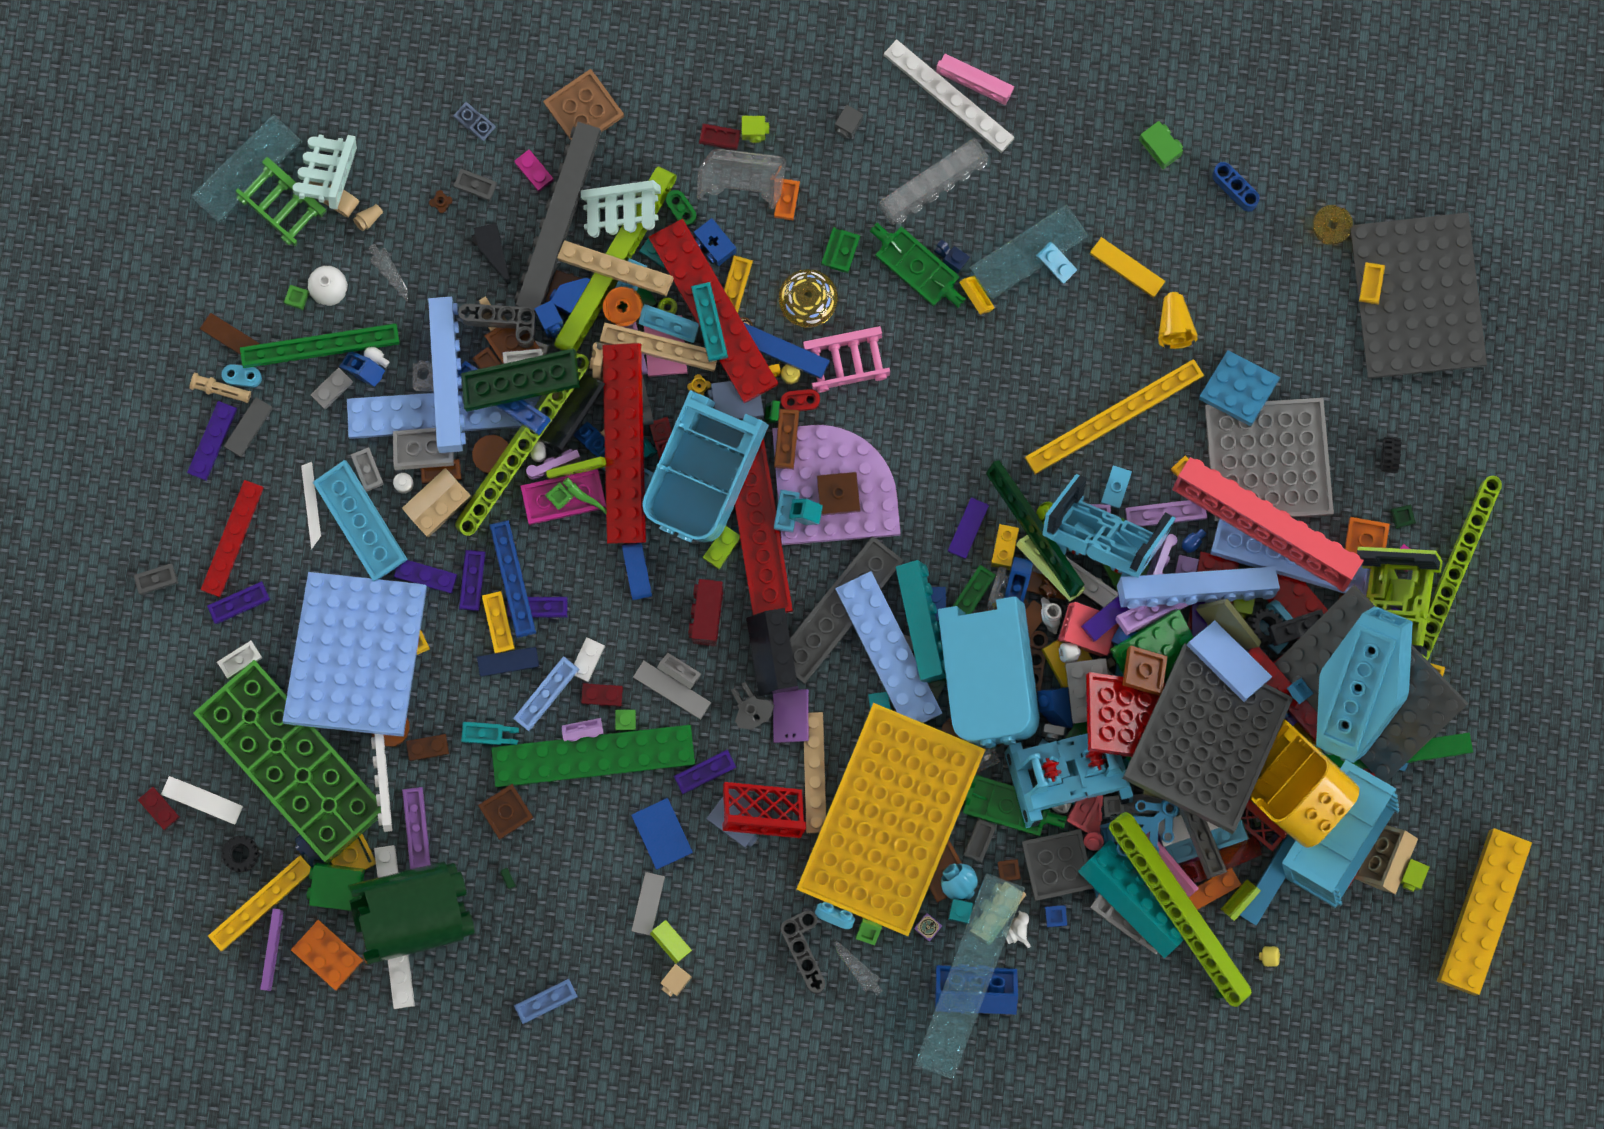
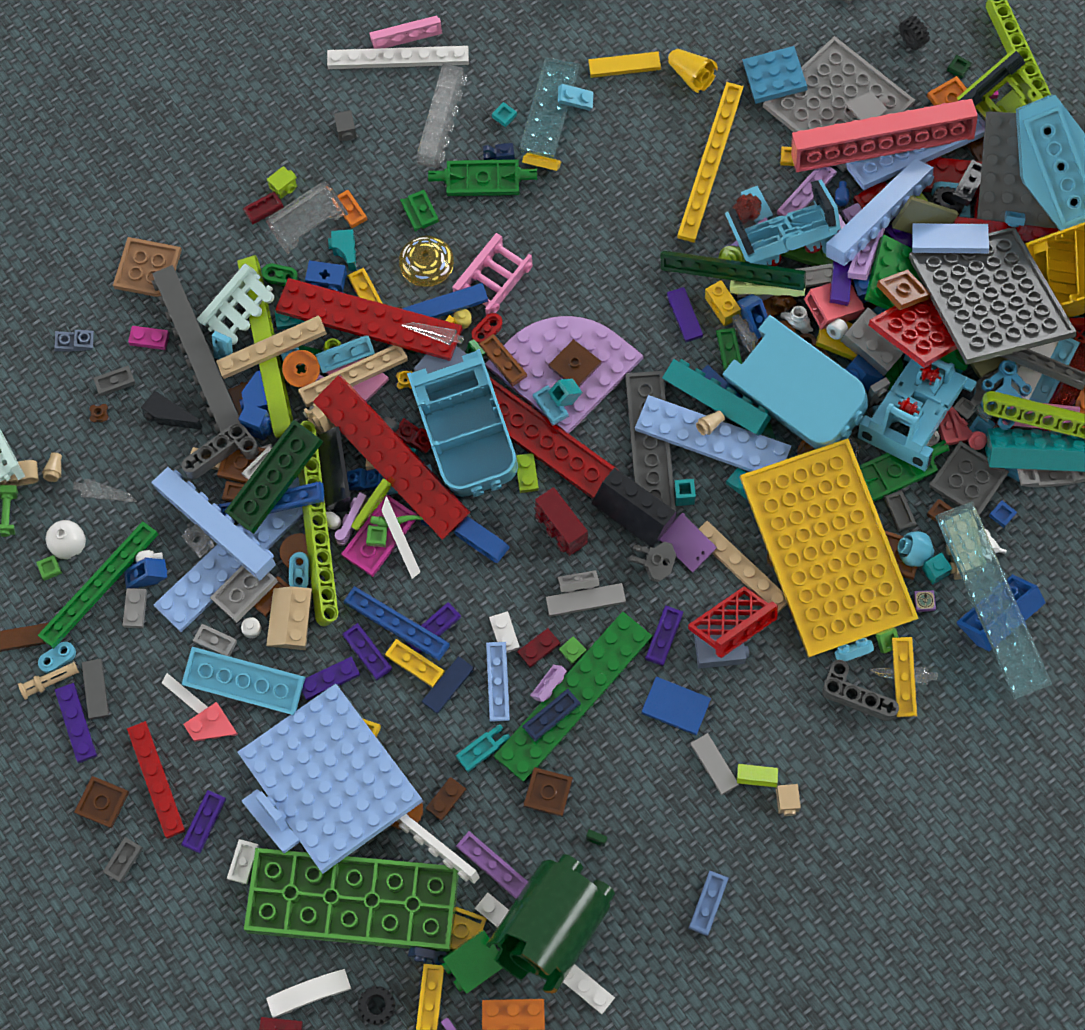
camera: 40 degrees left, 10 degrees down
teal tile [691,282,728,362] -> none
none -> reddish brown plate [74,776,129,829]
none -> coral wing [183,702,238,742]
none -> medium azure plate [212,331,233,359]
none -> light blue bracket [242,789,300,853]
none -> medium azure plate [289,552,309,588]
none -> teal arch [328,229,356,271]
none -> white sticker [382,496,420,579]
none -> clear bar [401,322,464,345]
none -> teal plate [492,102,517,128]
none -> dark blue tile [522,689,581,742]
none -> teal brick [674,479,696,506]
none -> tan cone [696,410,725,435]
none -> clear red brick [733,193,762,225]
none -> light grey torso [844,92,890,121]
none -> yellow tile [892,637,917,717]

